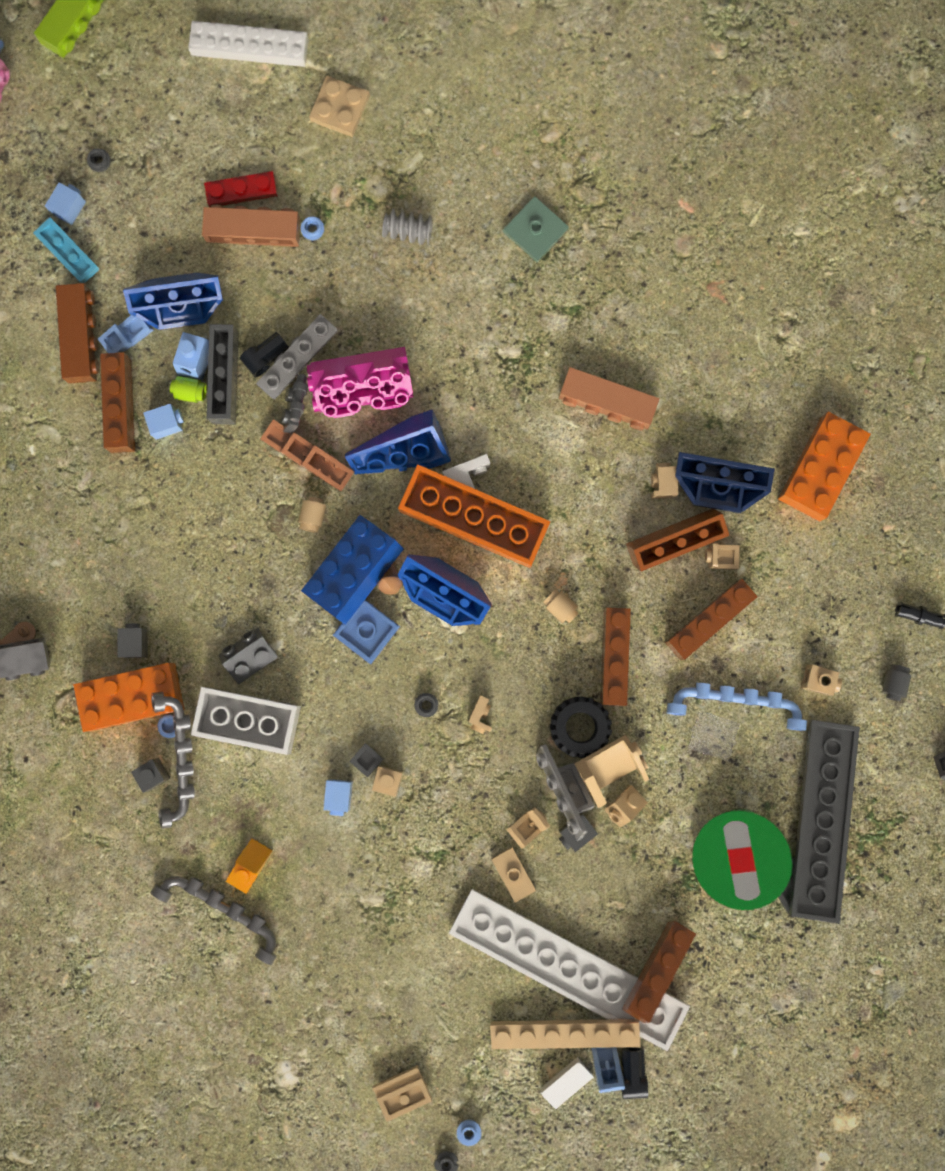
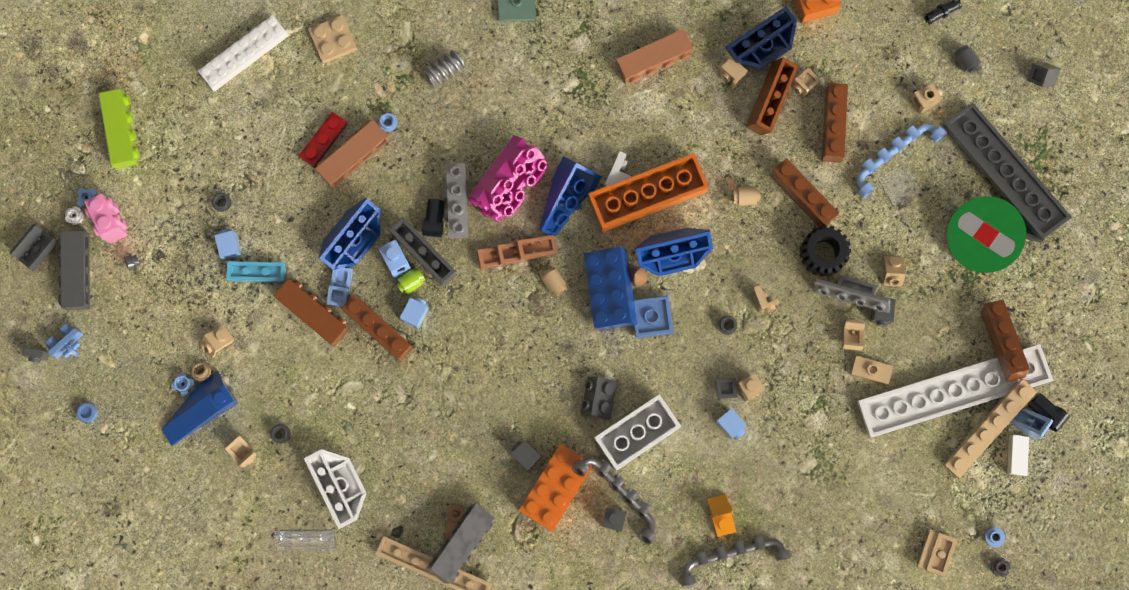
camera: 50 degrees left, 5 degrees down
medium blue tile [157,714,175,738] -> none
dark grey plate [281,374,308,434] -> none
tan panel [575,735,649,808] -> none

